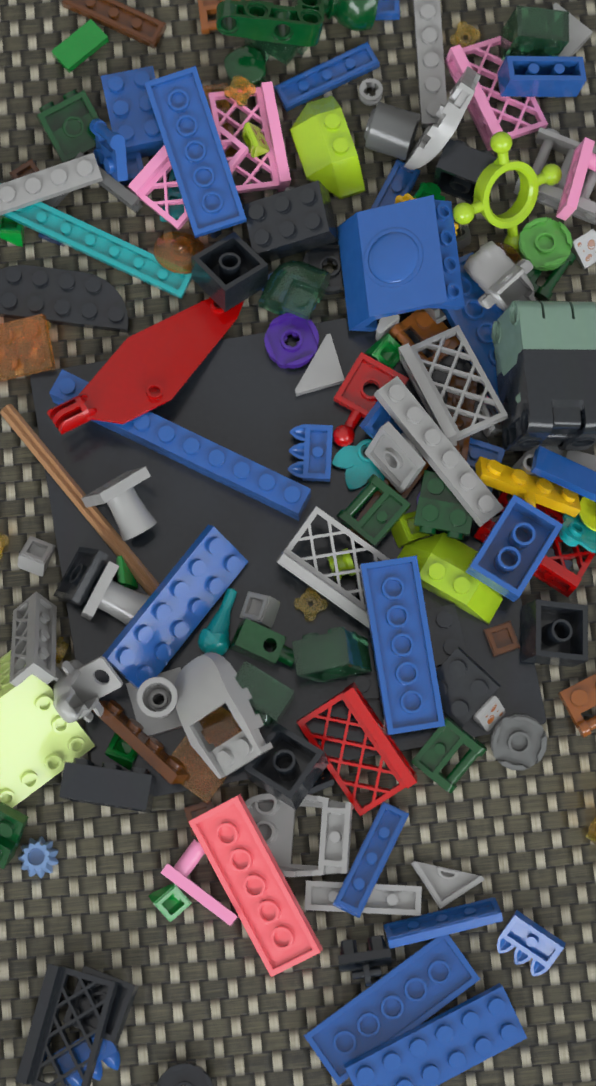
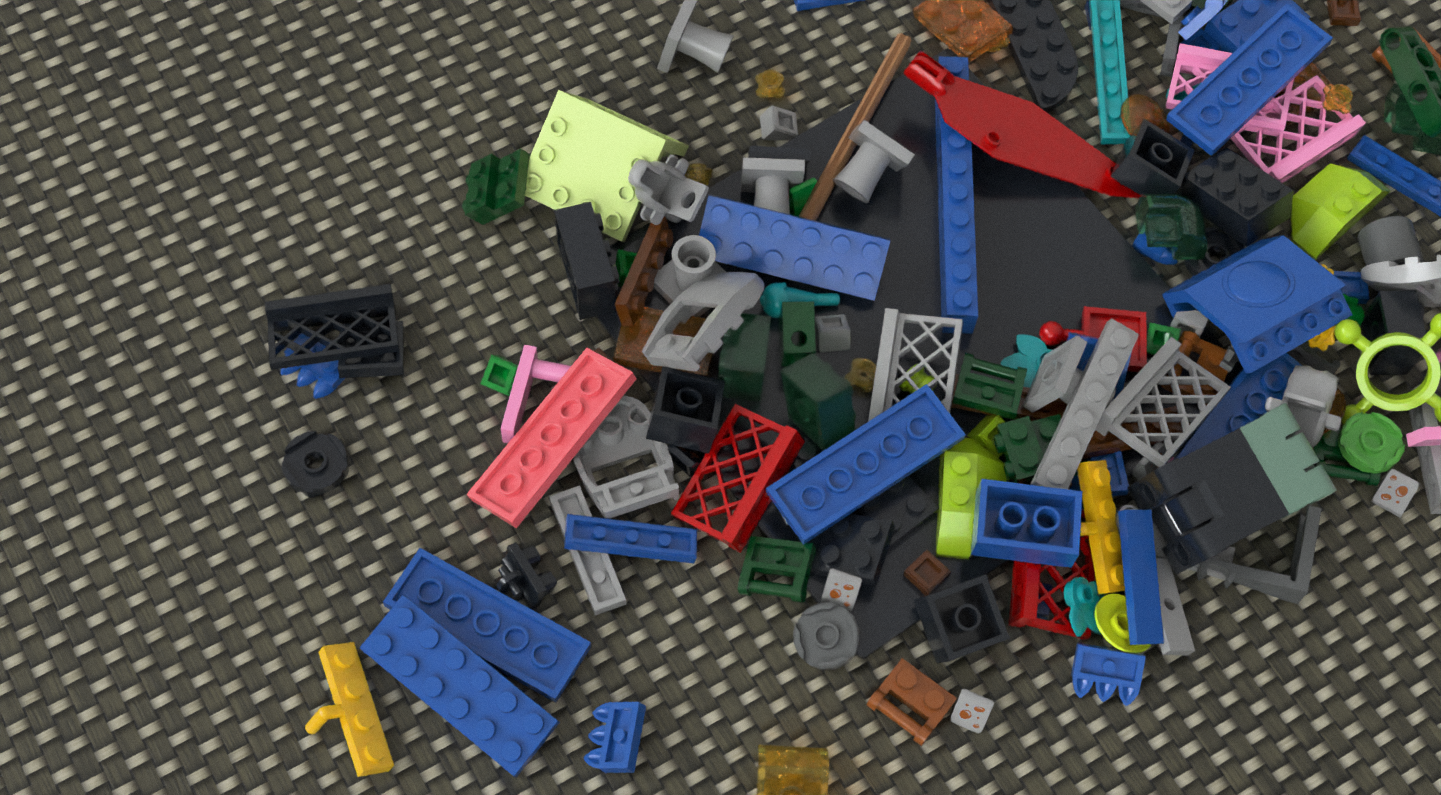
camera: 60 degrees right, 15 degrees down
light grey fence [9,591,57,687] -> none
medium blue piece [18,836,59,878] -> none
dark green hair [224,46,266,90] -> none
lime slope [242,122,270,158] -> none
dark purple plate [264,313,319,369] -> none
blue plate [288,424,333,482] -> none
light grey tile [295,333,345,396] -> none
light grey bush [359,78,383,106] -> none
blue tile [383,897,503,949] -> none
light grey tile [410,861,485,909] -> none

